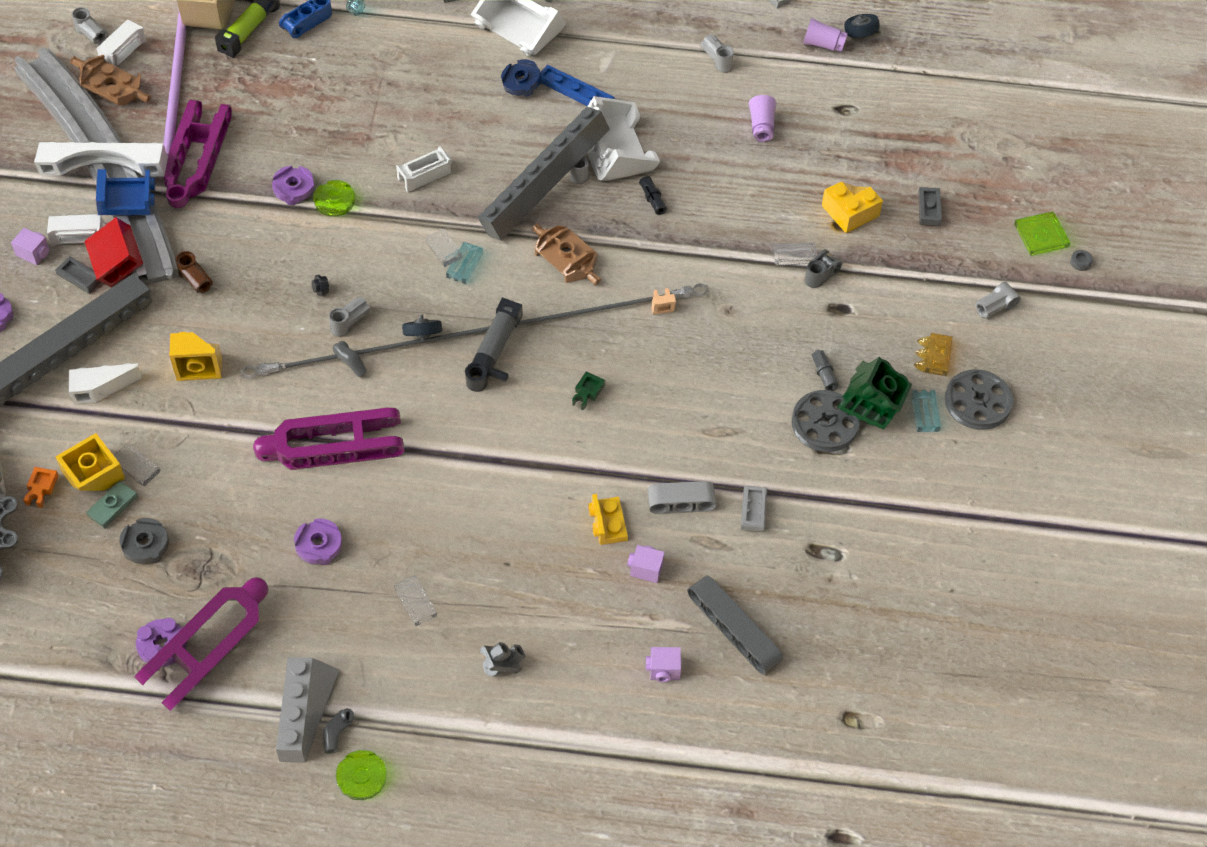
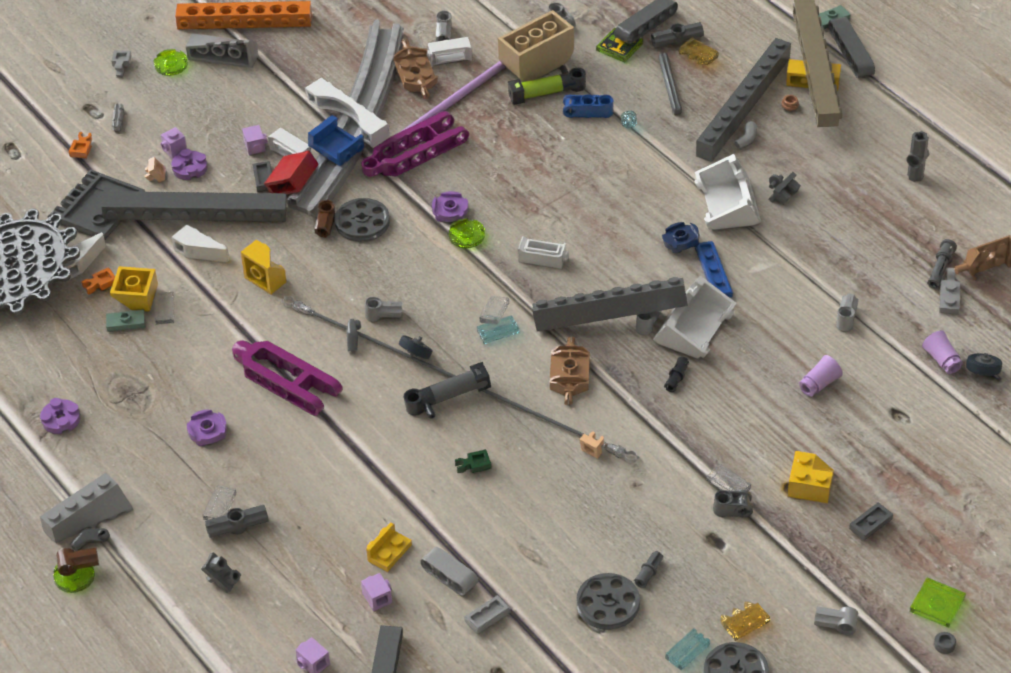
camera: 50 degrees right, 10 degrees down
dark grey plate [119,518,169,564] -> none
magenta piece [134,577,269,711] -> none
black plate [312,274,329,296] -> none
dark green slope [837,357,912,430] -> none
none -> reddish brown piece [56,548,99,576]
none -> dark grey piece [205,504,269,538]
none -> dark grey wedge [335,198,390,241]

